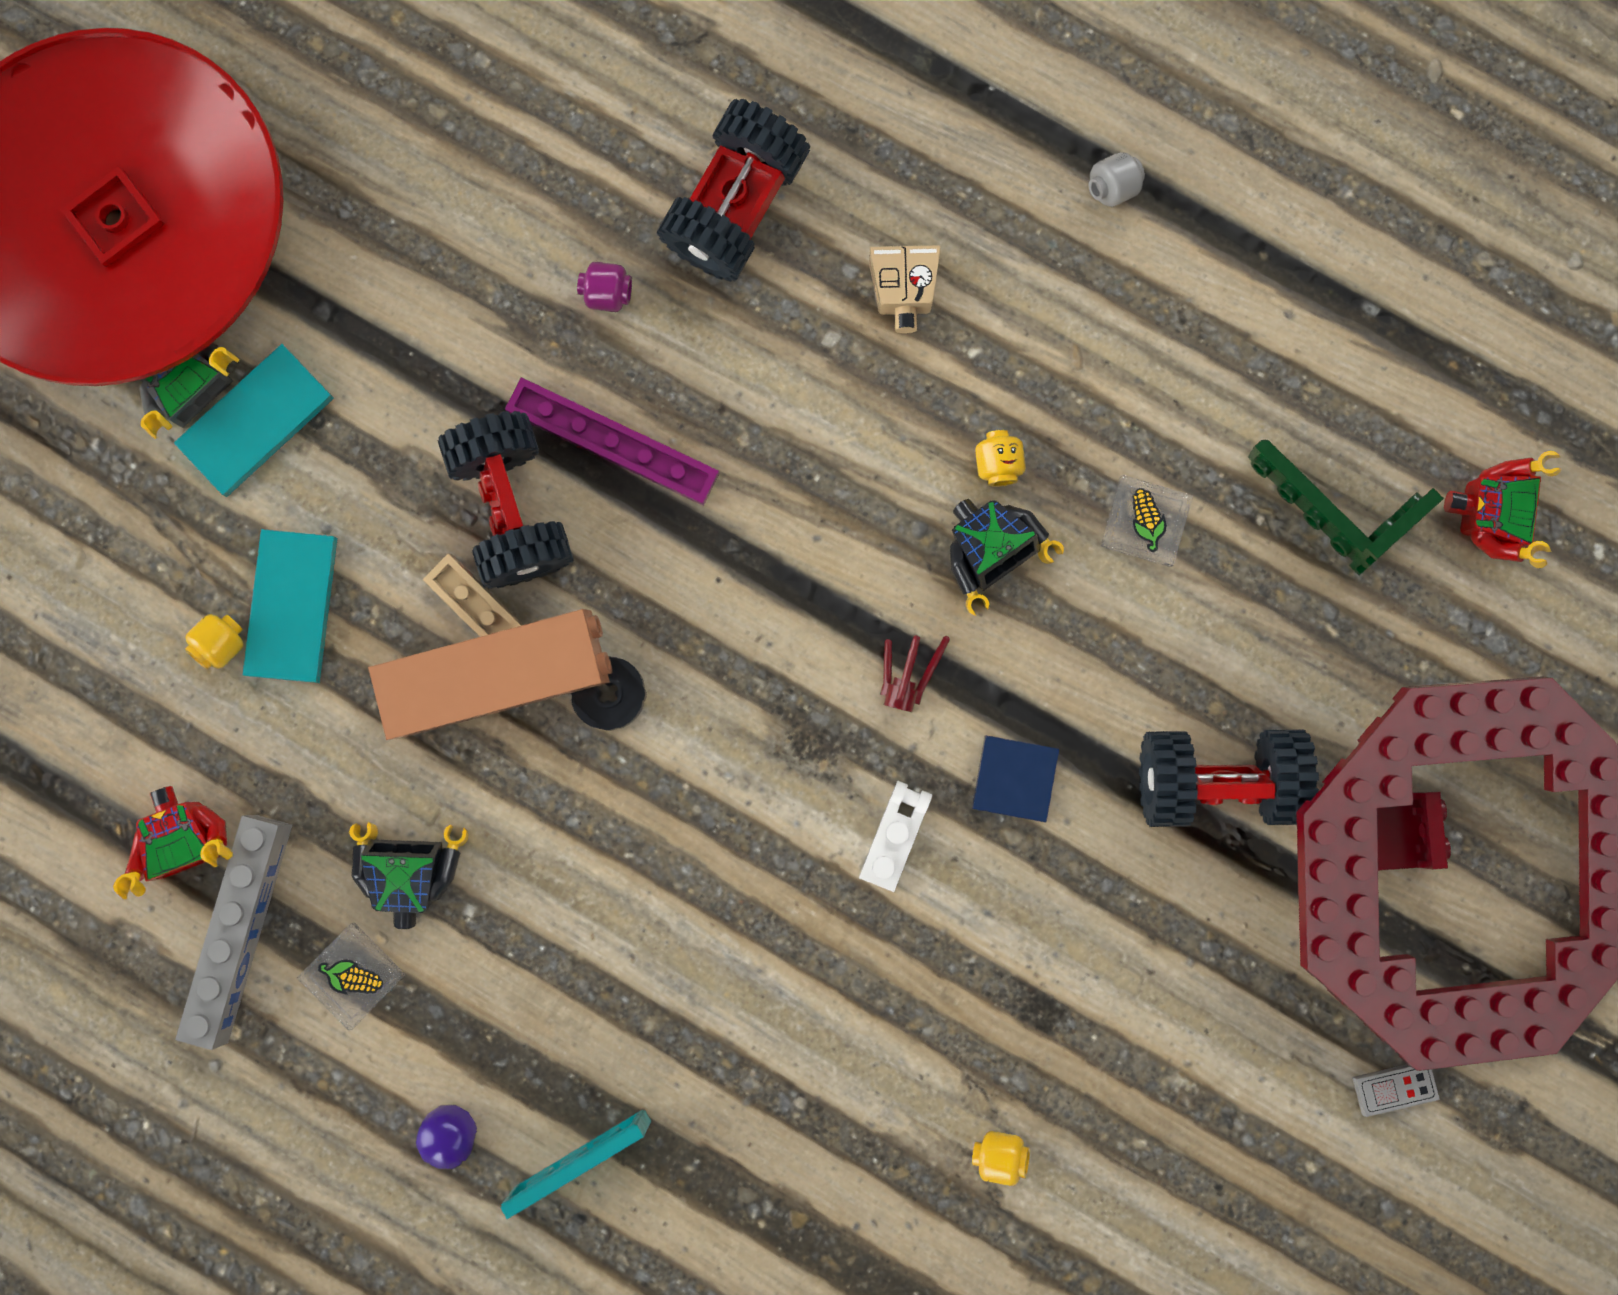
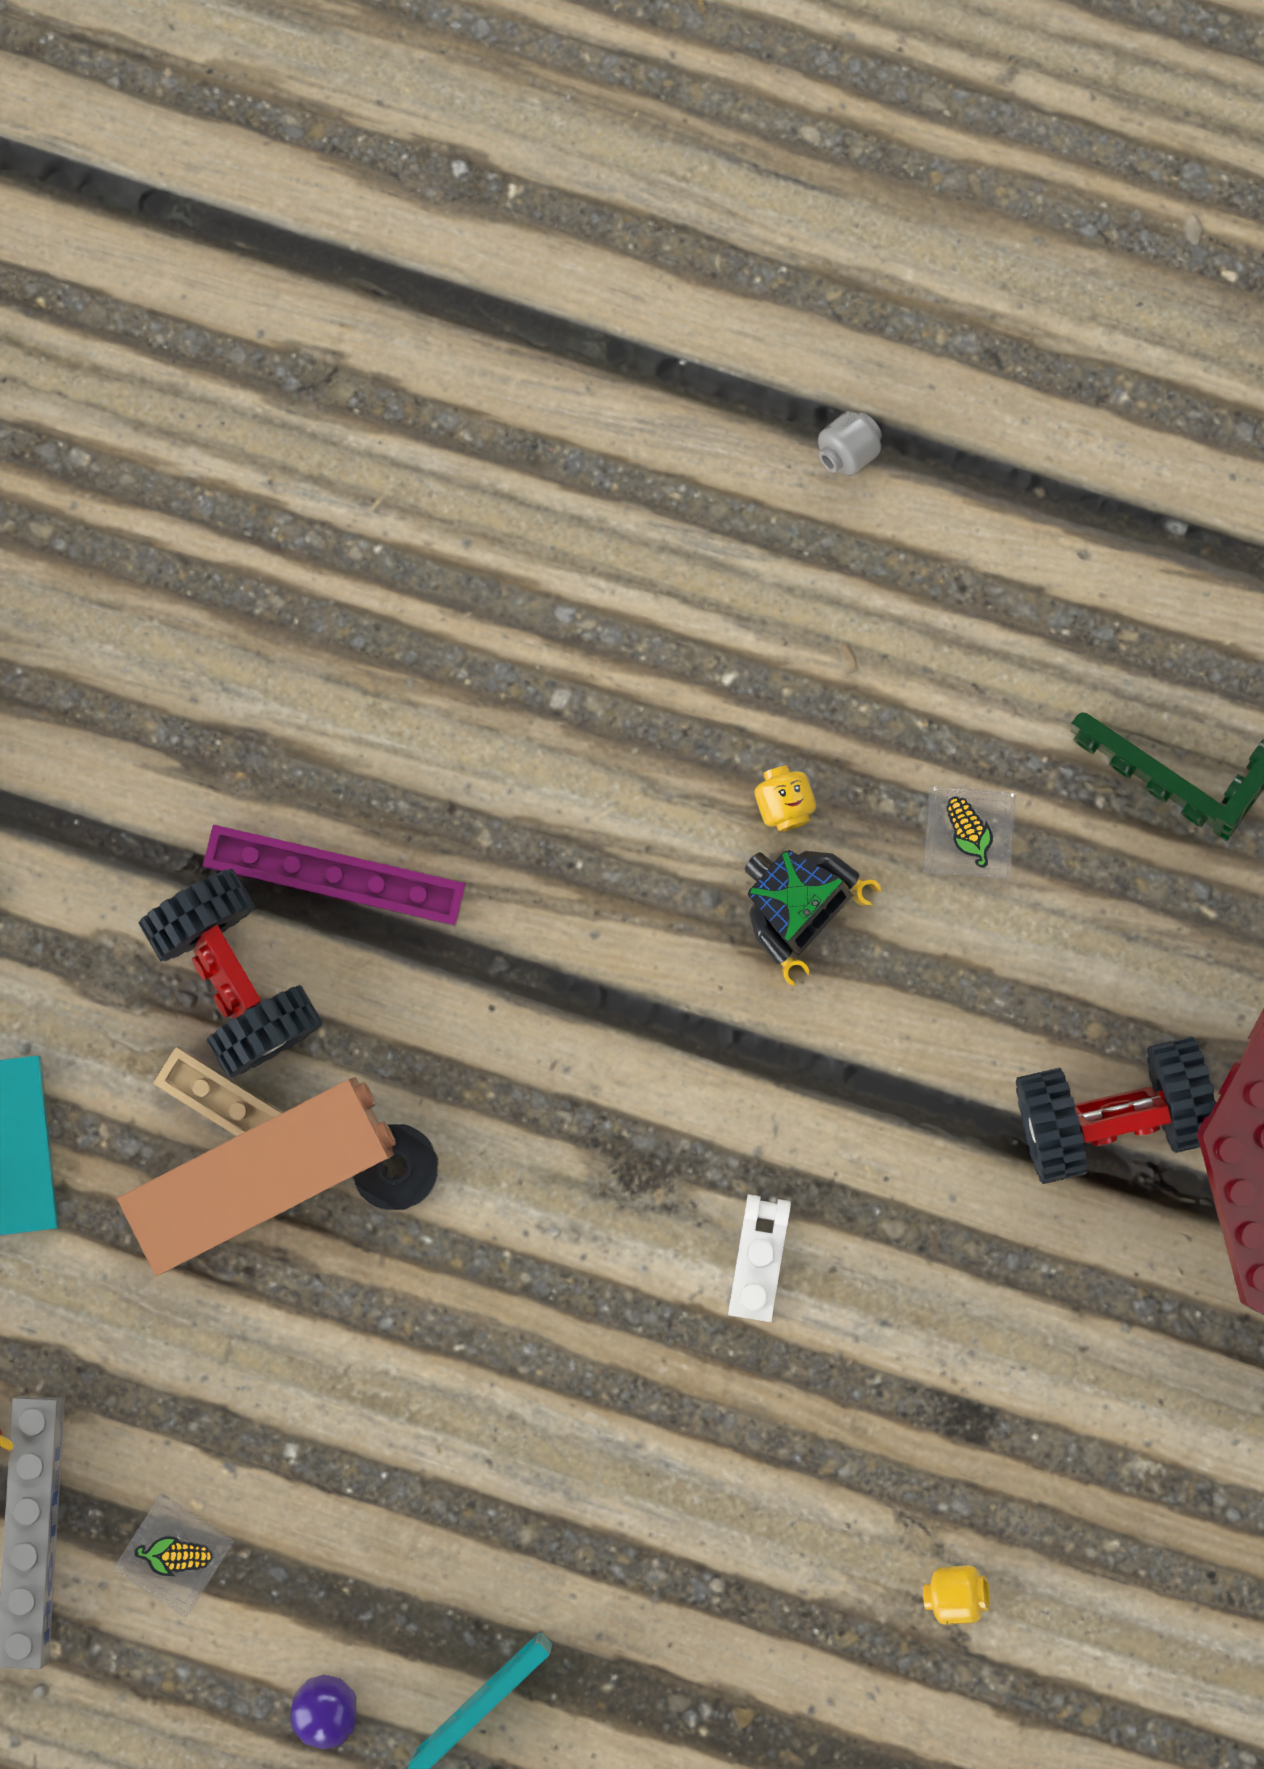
camera: 10 degrees left, 0 degrees up
black torso [349,822,468,929] -> none
magenta head [577,262,632,312] -> none
black plate [657,99,810,282] -> none
tan torso [869,245,940,333] -> none
dark red plant [880,635,950,712] -> none
dark blue tile [972,735,1059,823] -> none

